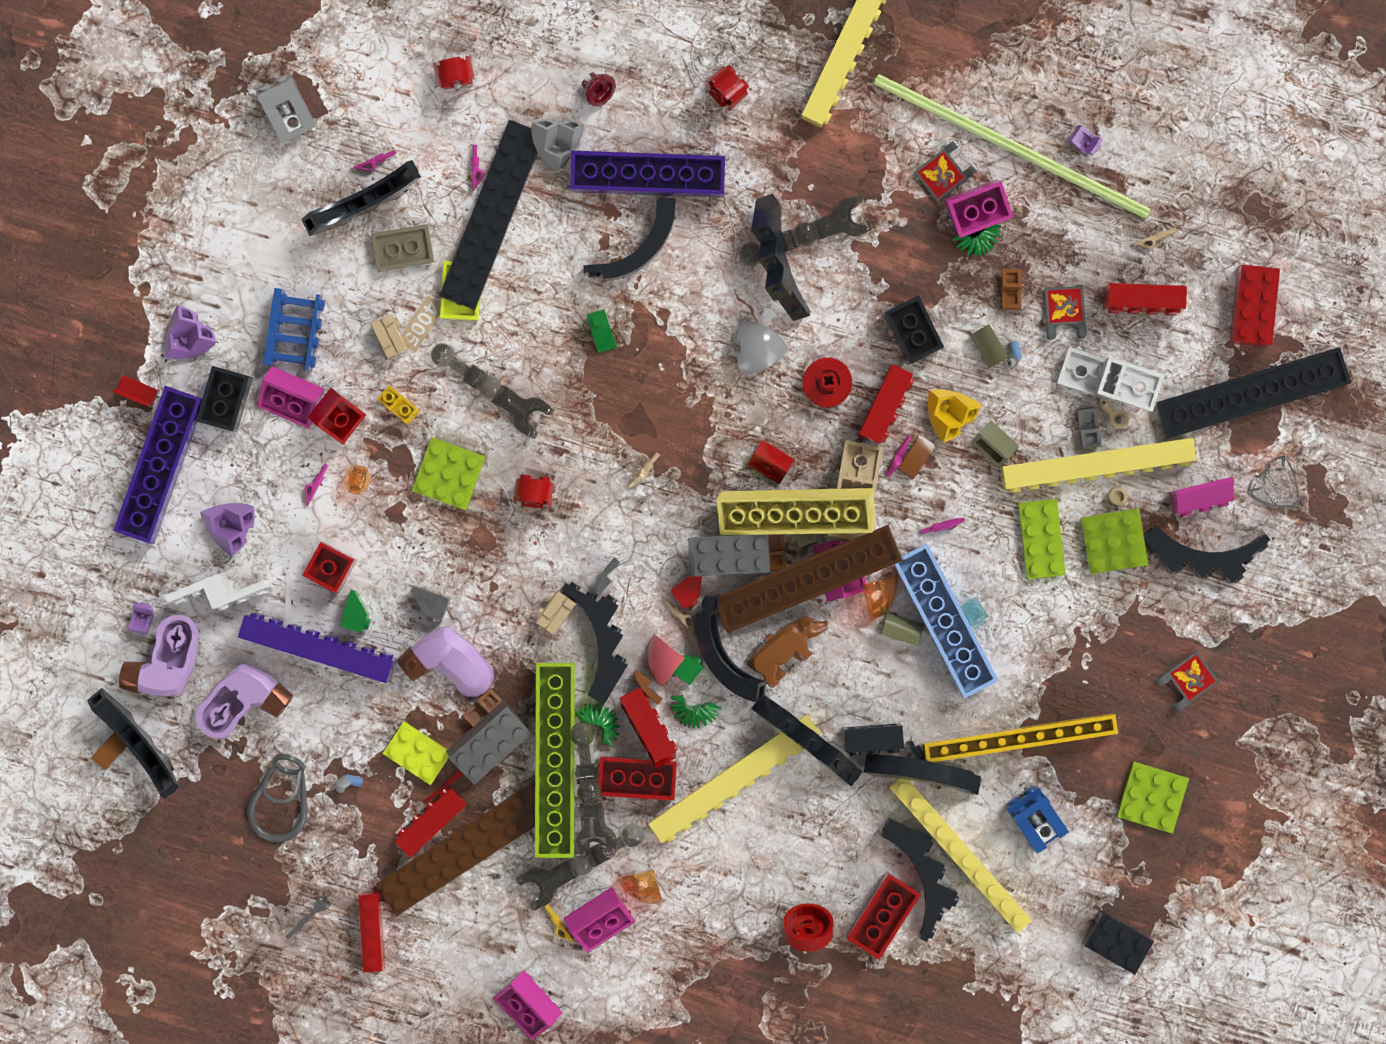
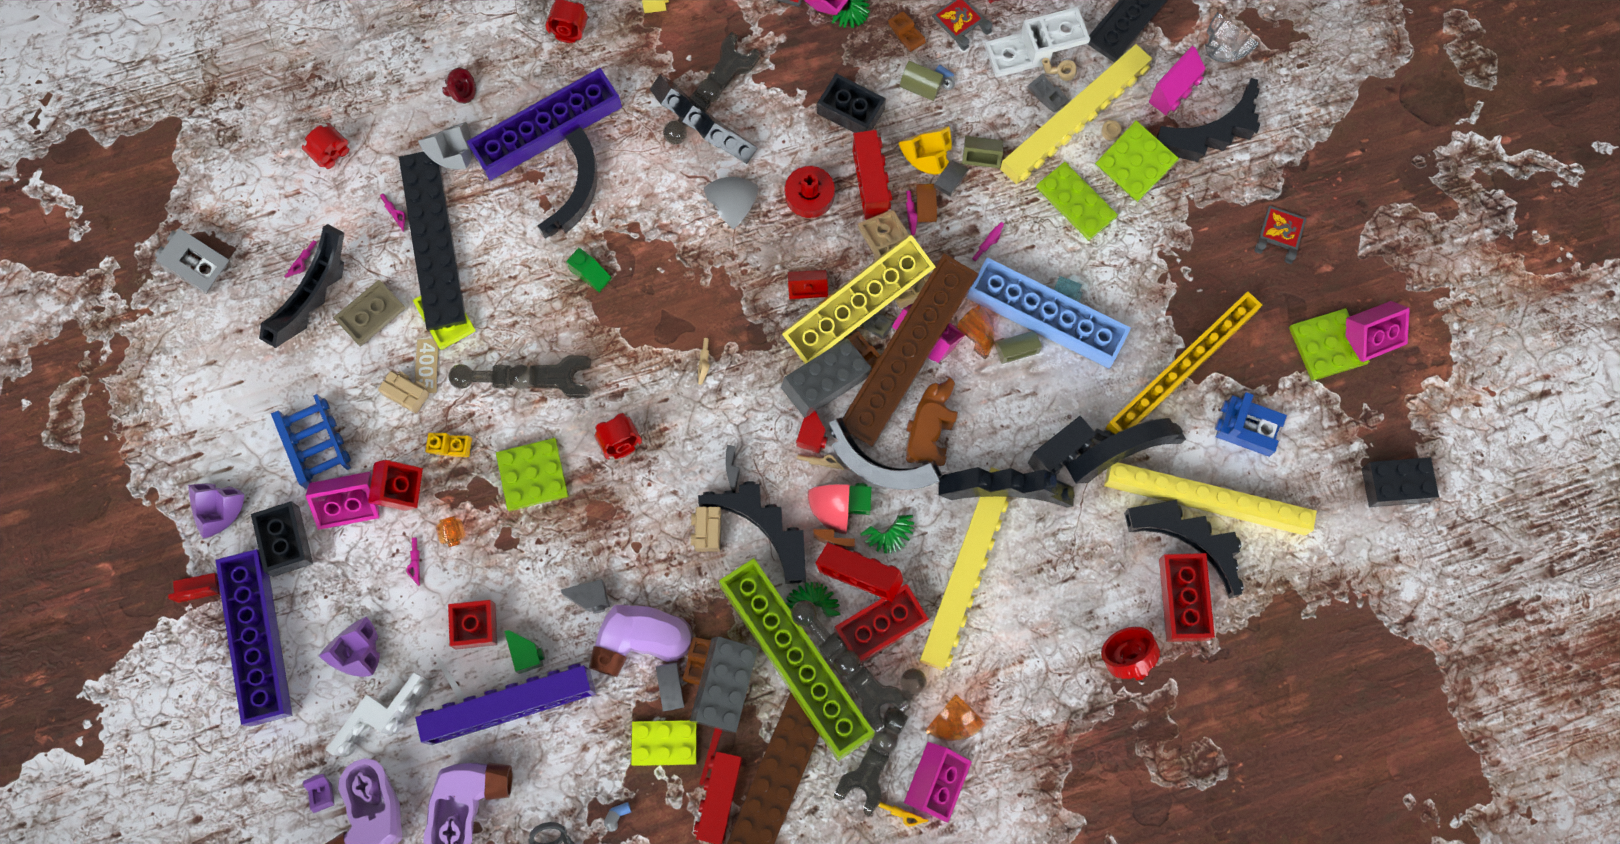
camera: 35 degrees left, 15 degrees down
none -> flat silver slope [656,662,684,711]
none -> flat silver slope [934,160,969,196]
none -> dark pink slope [1346,301,1410,362]

